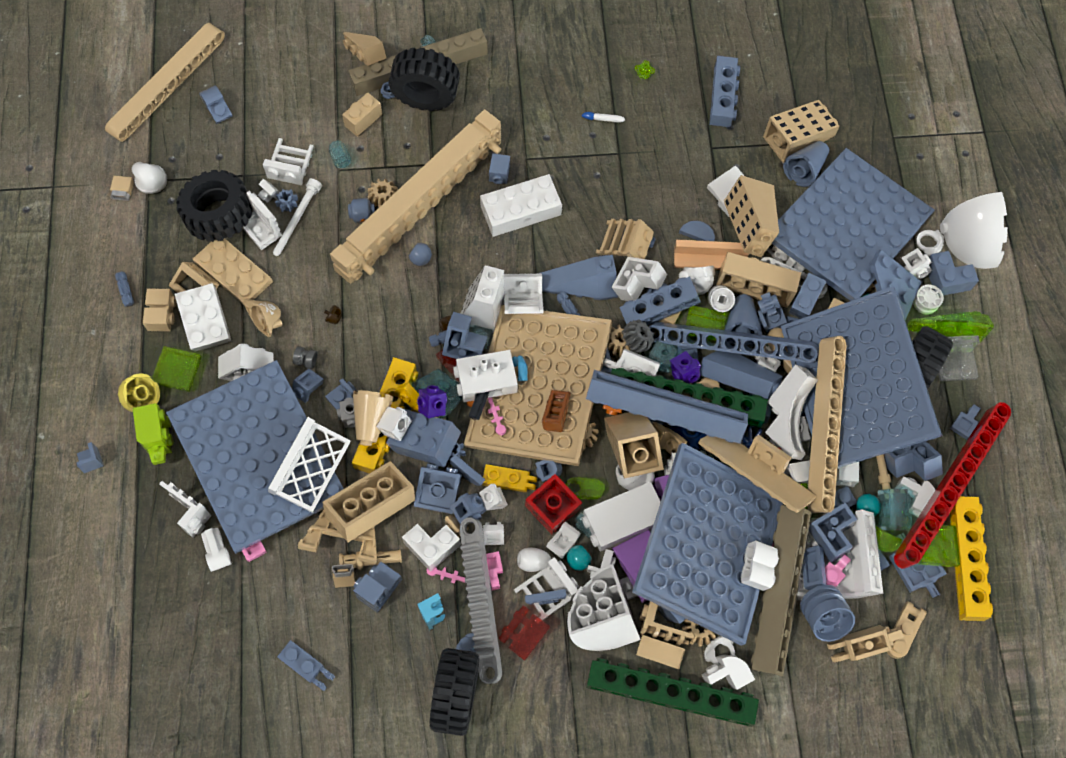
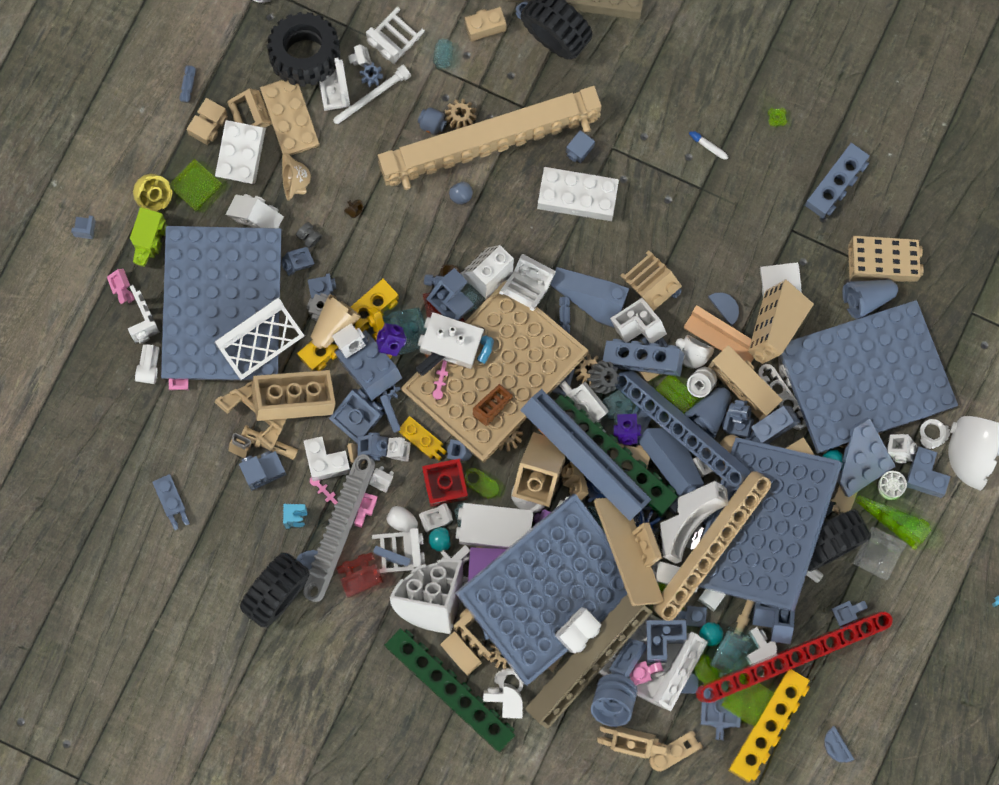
camera: 30 degrees right, 10 degrees up
none -> bright pink plate [107,269,134,304]
none -> sand blue tile [824,726,855,763]

